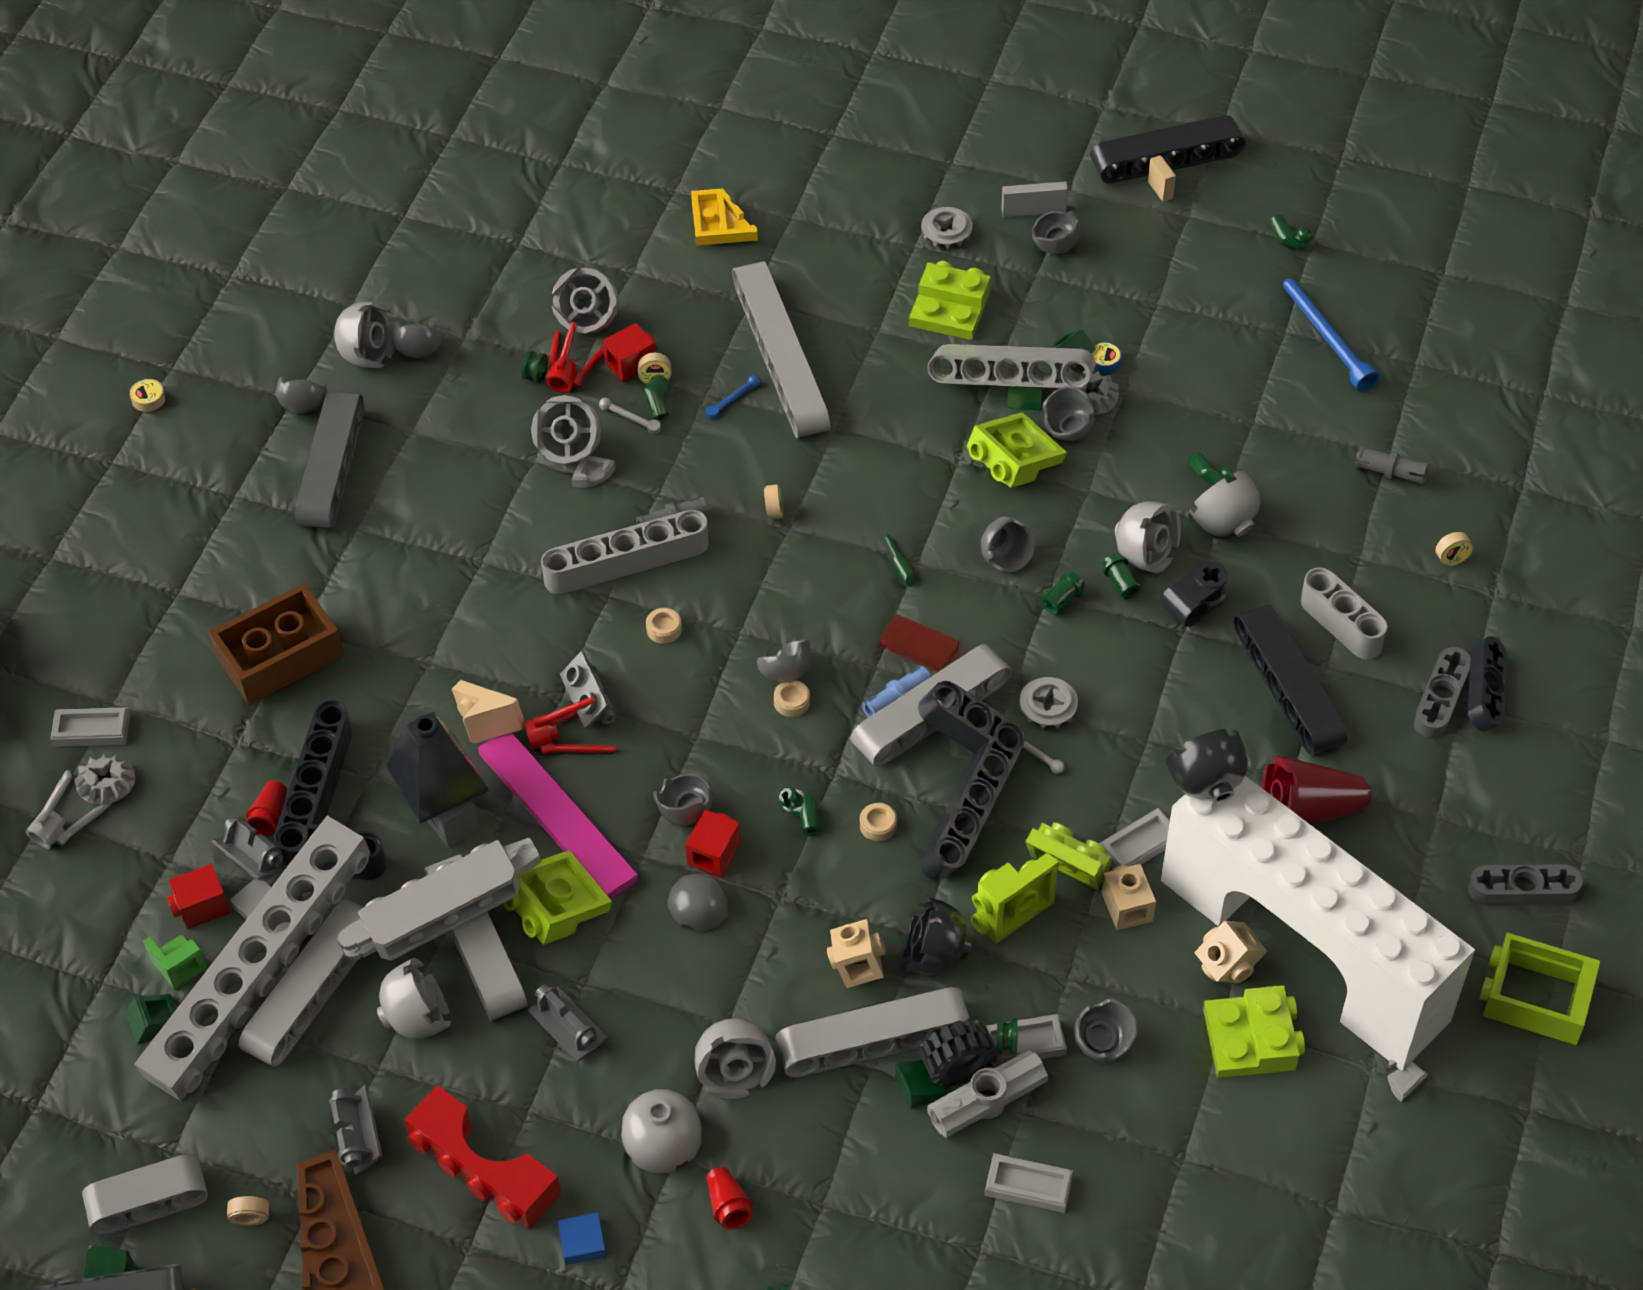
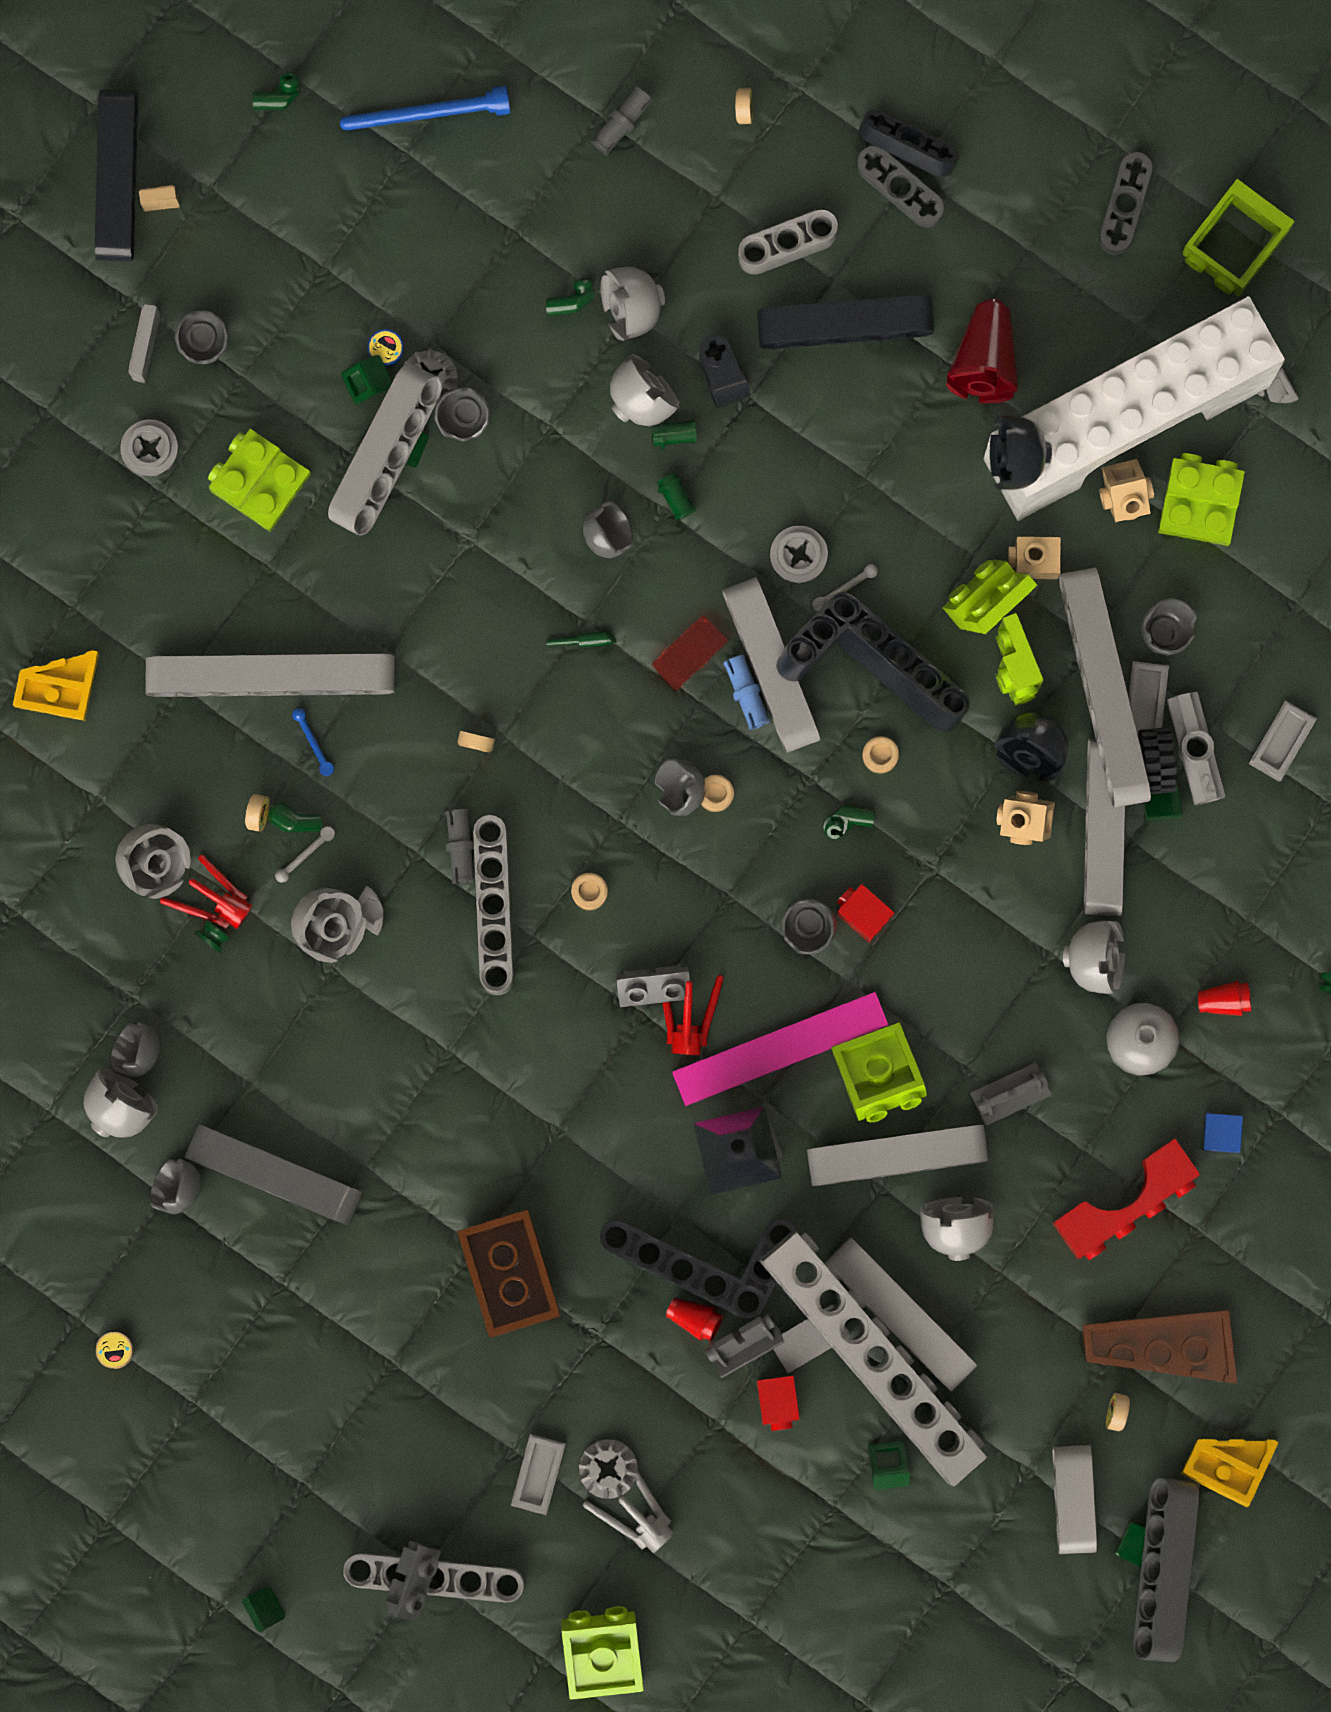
camera: 70 degrees left, 30 degrees up
bright green panel [143,935,207,990] -> none
dark grey hinge [329,1085,382,1176] -> none
light grey hinge [337,838,541,961] -> none
tan slope [452,680,526,743] -> none
red brick [603,323,657,383] -> none
dark grey hair [667,873,730,933] -> none
lime plate [967,412,1067,488] -> none
dark green bush [996,1018,1018,1055] -> none
light grey tile [1099,808,1170,868] -> none
none -> light grey beam [1059,567,1151,808]

